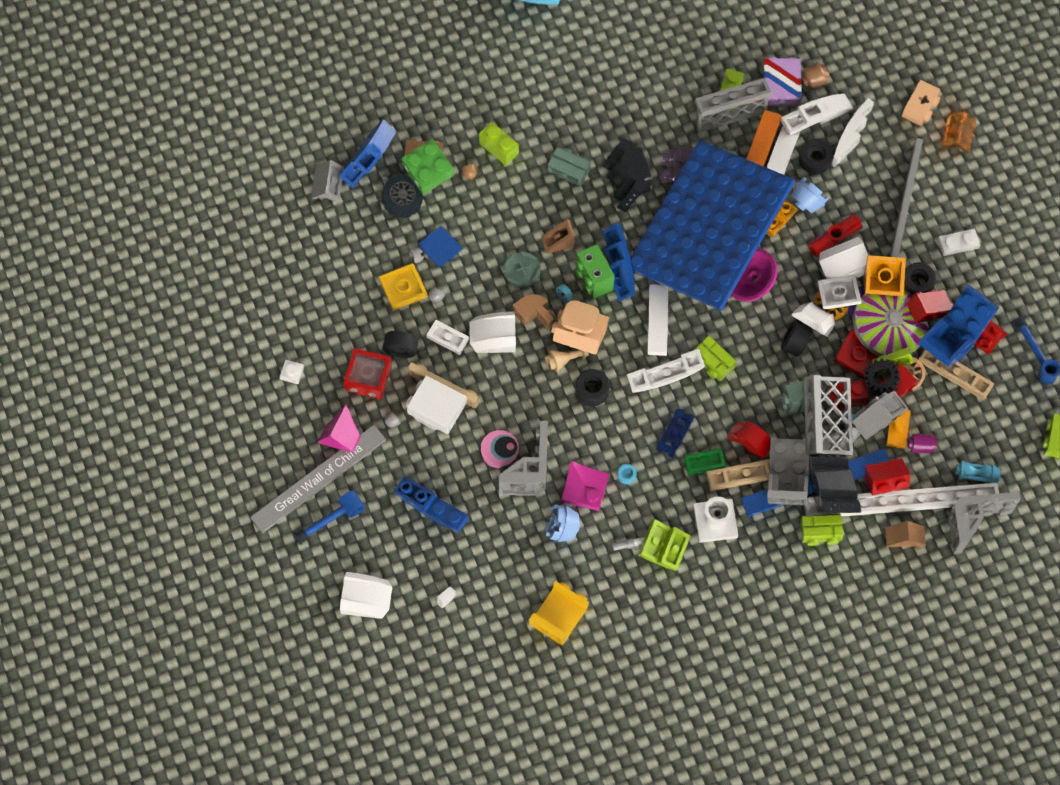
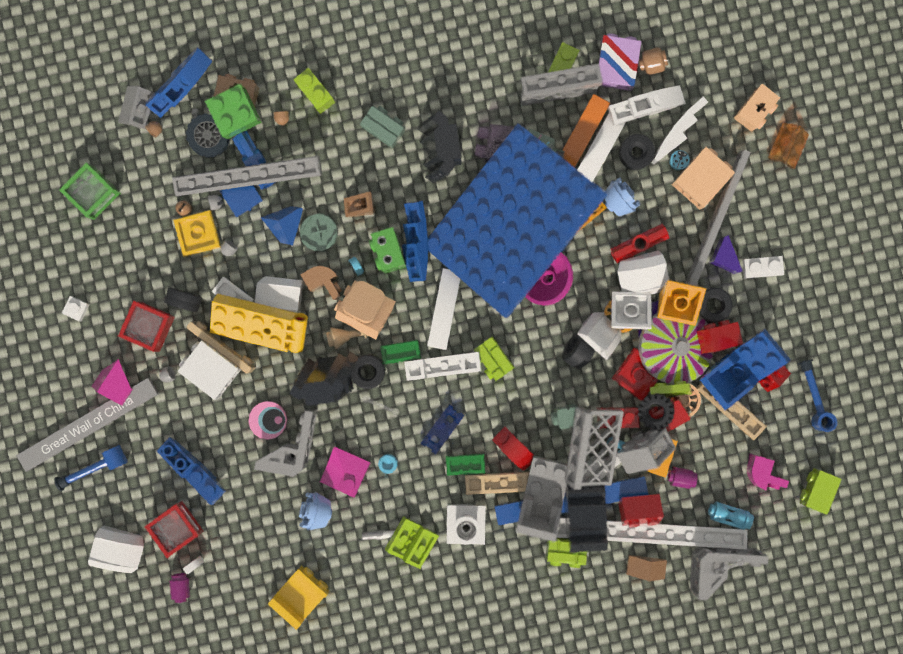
camera: 10 degrees right, 20 degrees up
none -> piece [59,163,121,220]
none -> medium nougat hinge [145,121,162,138]
none -> piece [145,501,204,558]
none -> magenta brick [169,573,190,603]
none -> light grey tile [172,156,322,196]
none -> medium nougat hinge [175,200,192,216]
none -> yellow hinge [210,293,308,353]
none -> blue piece [233,131,275,190]
none -> blue slope [260,206,303,246]
none -> black slope [289,352,359,406]
none -> clear hinge [362,395,399,416]
none -> green tile [380,340,421,365]
none -> medium azure tile [669,150,690,170]
none -> light nougat brick [671,147,735,210]
none -> dark purple slope [710,235,742,274]
none -> dark pink brick [747,453,789,490]

